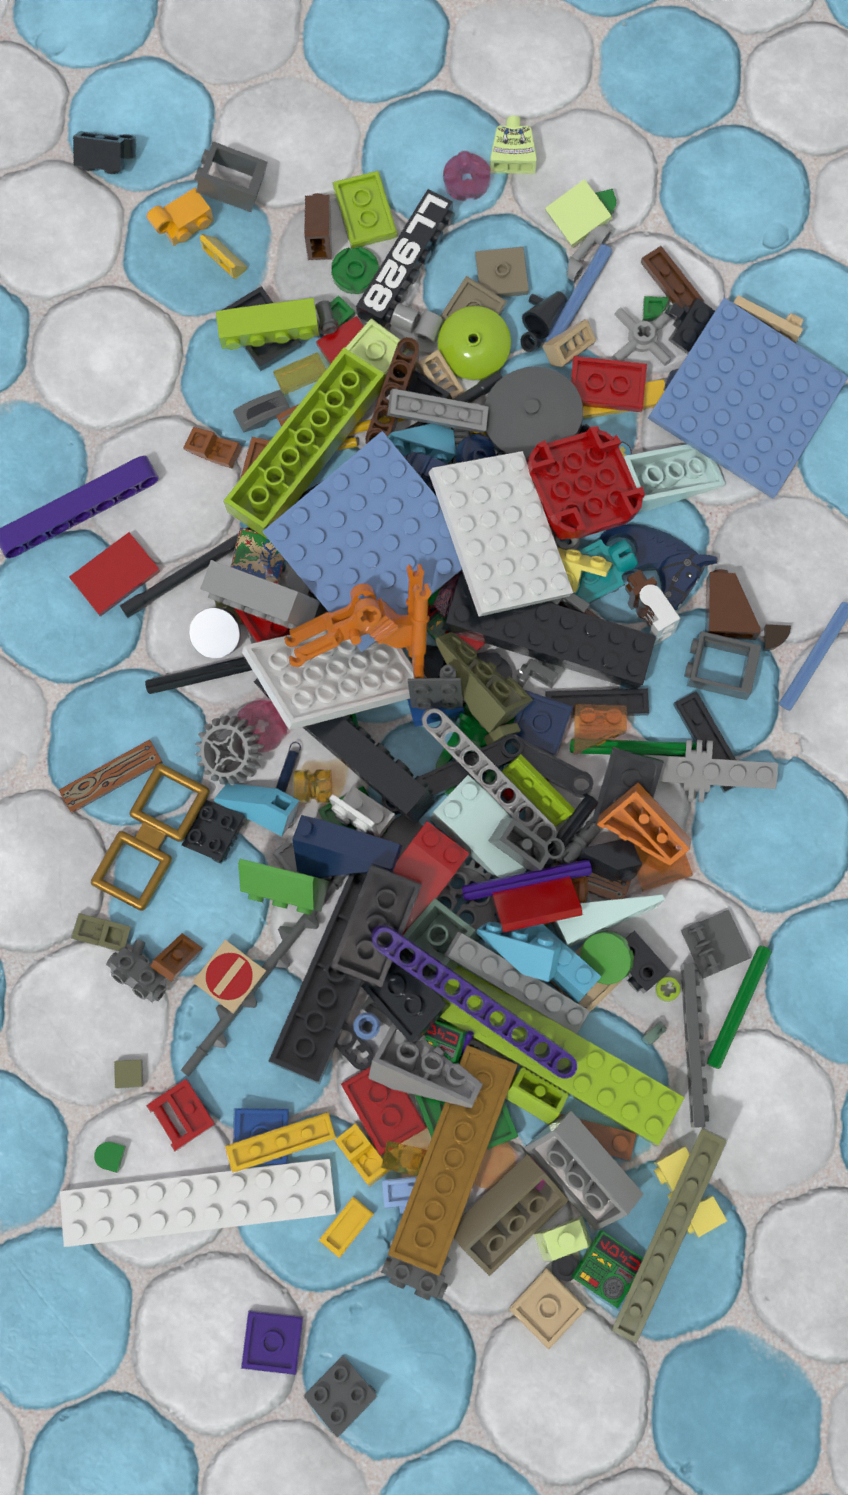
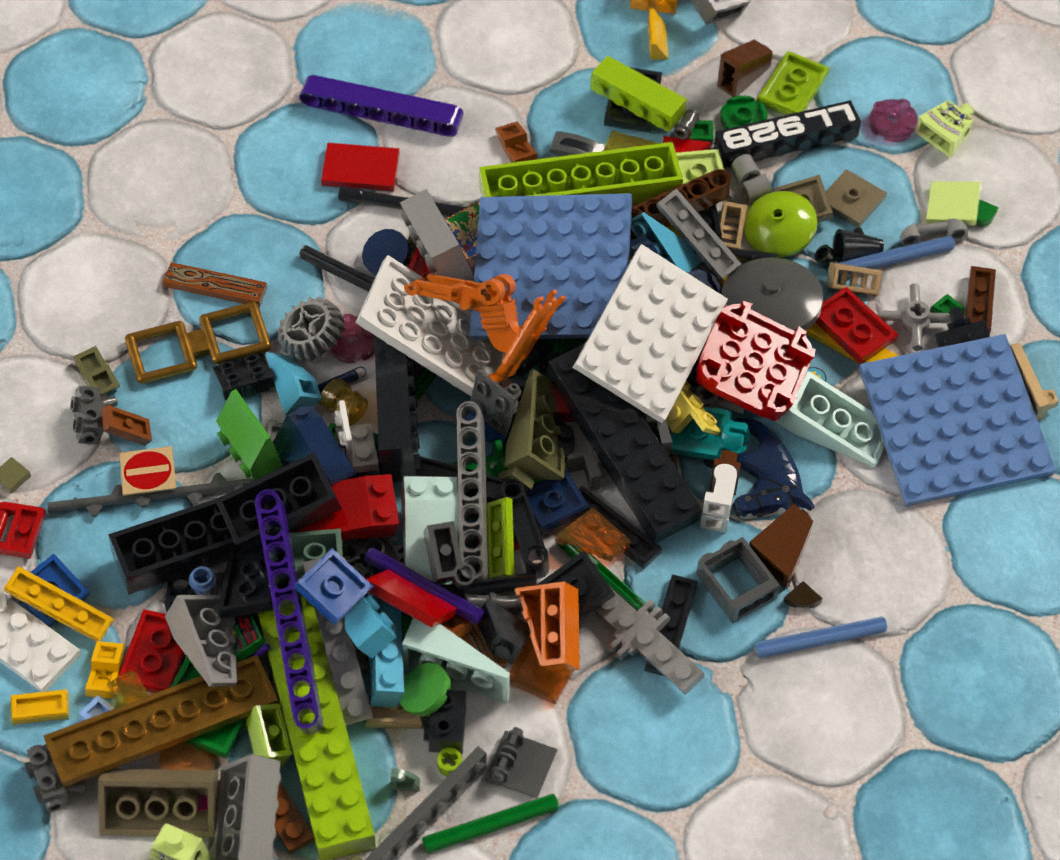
camera: 40 degrees right, 20 degrees down
none -> blue plate [294,548,373,625]

